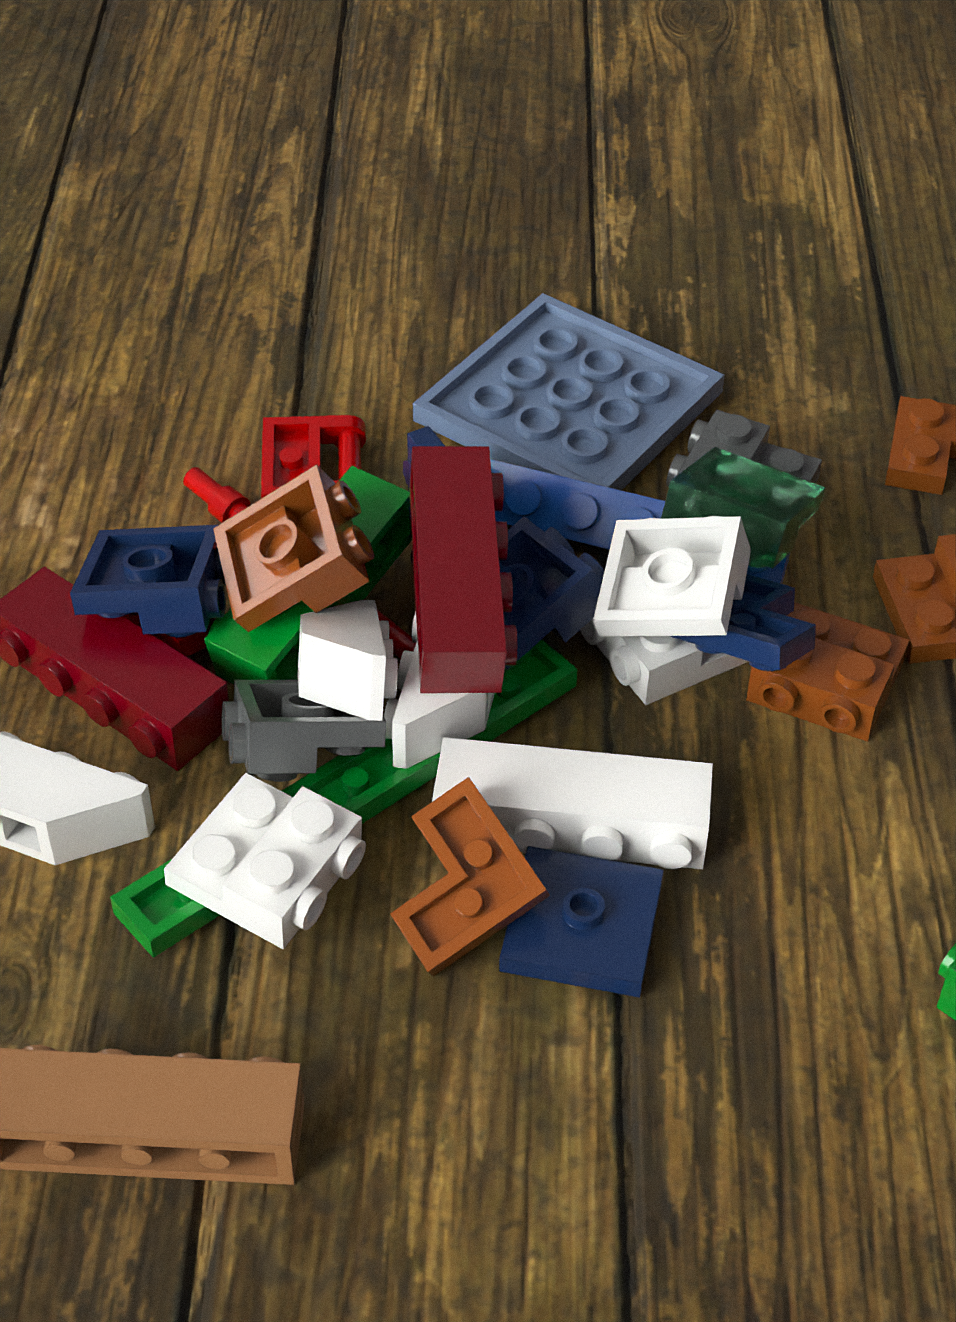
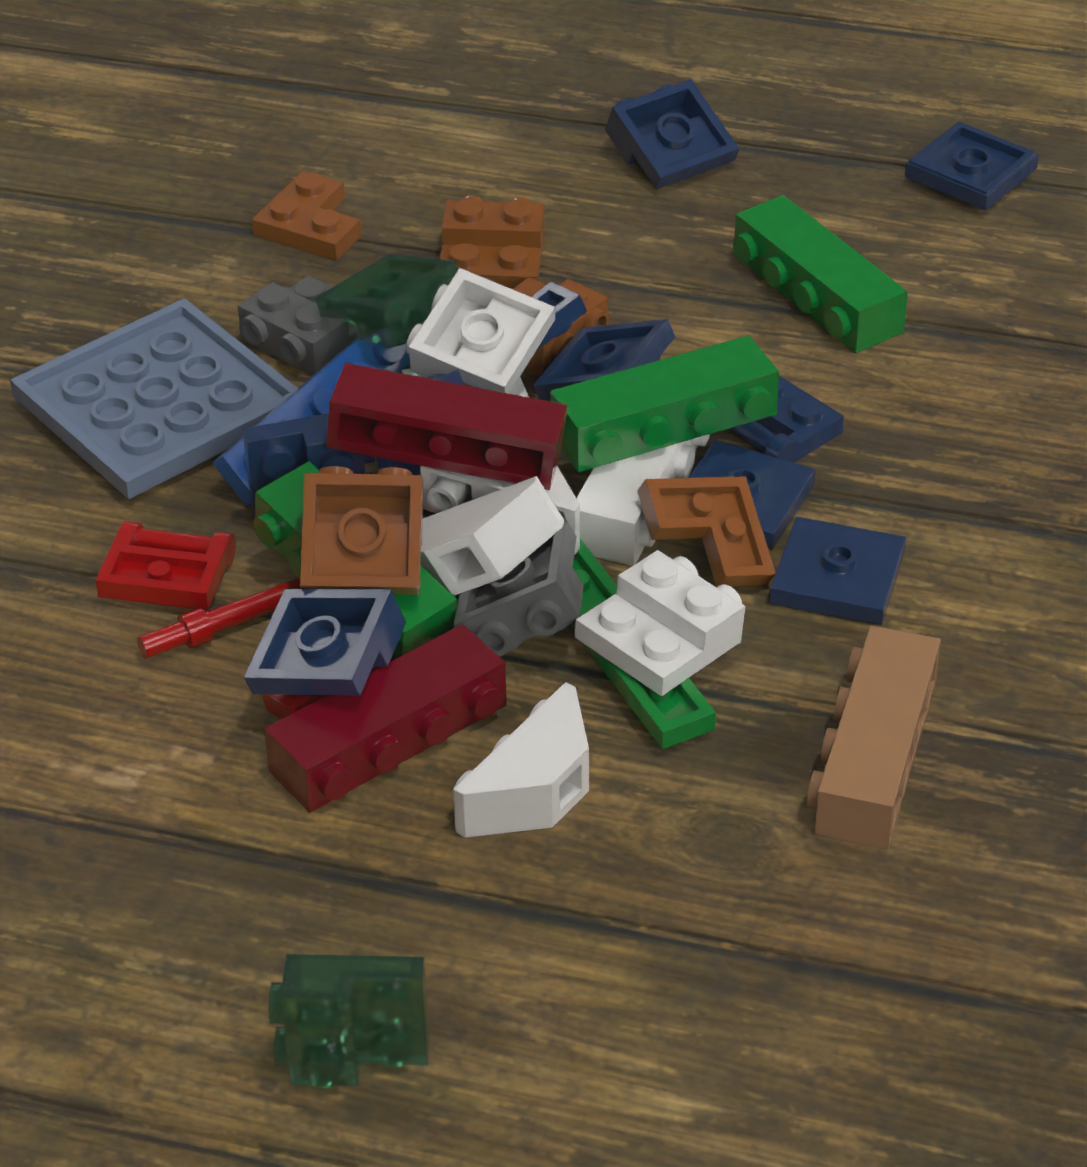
camera: 75 degrees left, 5 degrees down
none -> dark blue plate [533,319,675,402]
none -> green brick [550,335,779,472]
none -> dark blue plate [728,376,844,463]
none -> dark blue plate [770,516,906,625]

